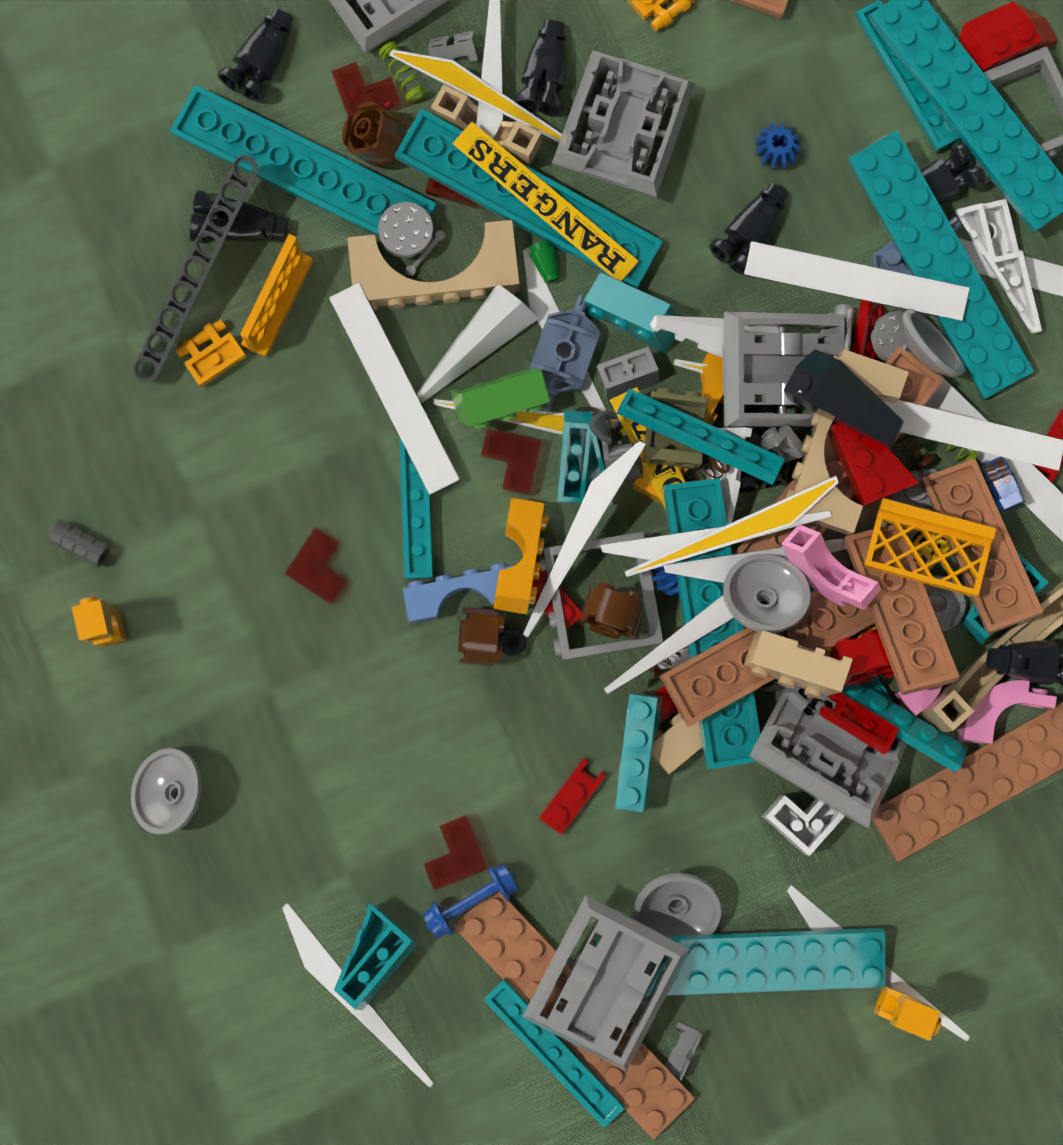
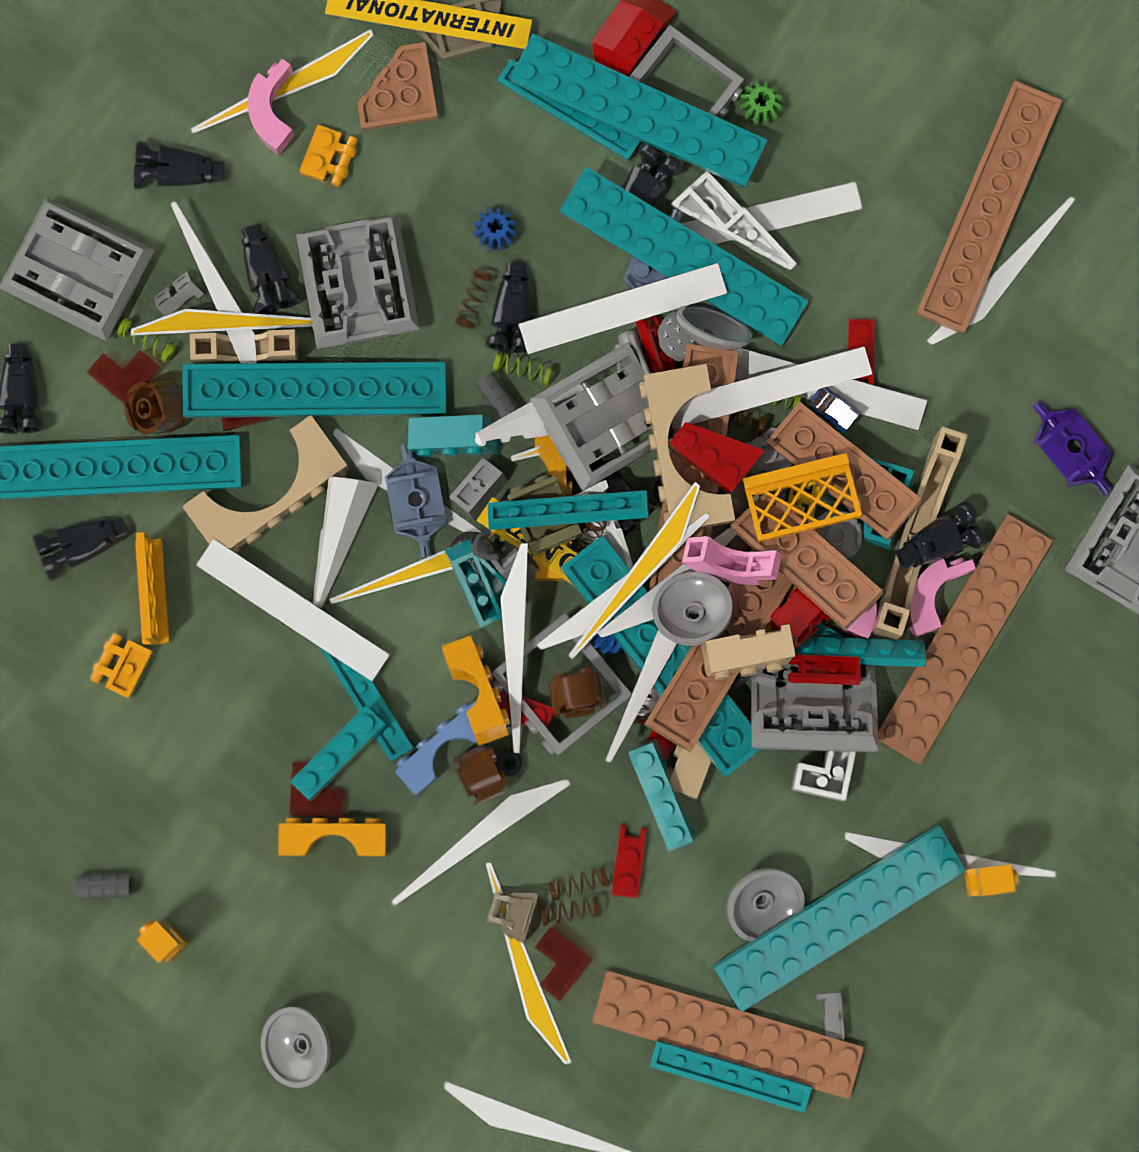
camera: 30 degrees left, 0 degrees up
dark grey beam [134,155,258,382] -> none
teal wedge [334,903,419,1010] -> none
light grey tile [378,202,434,258] -> none
light grey hinge [405,230,445,277] -> none
blue piece [423,864,519,939] -> none
bright green wedge [450,368,550,429] -> none
yellow sticker [452,122,638,282] -> none
clear red plate [481,428,541,496] -> none
light grey piece [522,895,690,1072] -> none
green cone [529,240,560,283] -> none
light grey bracket [758,424,805,463] -> none
black wedge [783,349,904,448] -> none
none -> light orange arch [278,818,387,856]
none -> teal arch [290,705,387,801]
none -> white sticker [391,779,570,905]
none -> reddish brown piece [455,269,493,329]
none -> dark grey axle [475,372,520,420]
none -> yellow sticker [486,862,572,1064]
none -> dark tan piece [486,892,539,943]
none -> lime piece [493,351,553,386]
none -> reddish brown piece [540,896,601,926]
none -> reddish brown piece [548,867,609,902]

